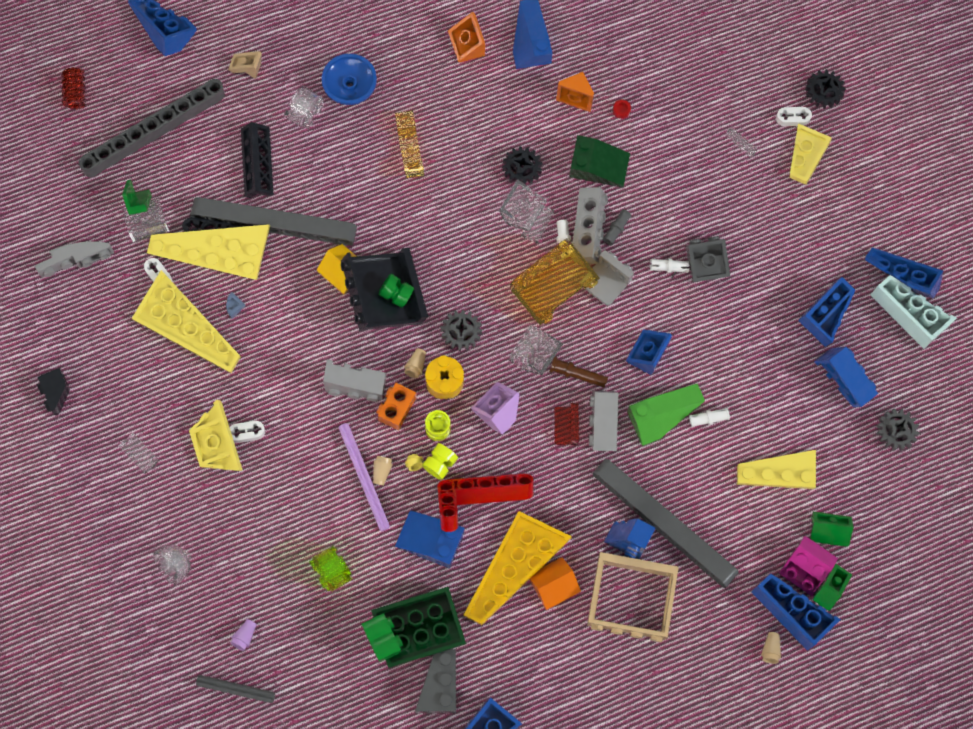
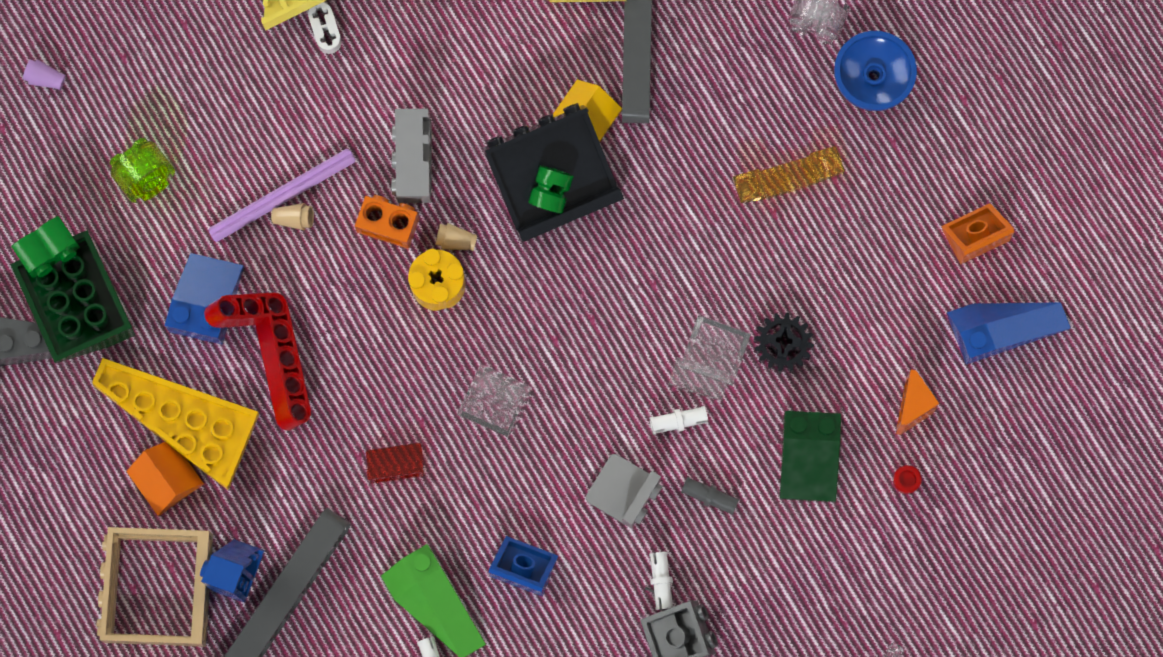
camera: 90 degrees right, 5 degrees up
light yellow plate [405,454,424,471] -> none
neon yellow wheel [422,443,458,480] -> none
neon yellow wheel [425,410,450,441] -> none
dark grey gear [441,309,482,351] -> none
lavender slope [471,382,519,434] -> none
clear yellow windscreen [510,238,600,325] -> none
reddish brown pin [549,356,608,388] -> none
light grey brick [571,187,608,264] -> none
light grey wedge [589,391,618,451] -> none

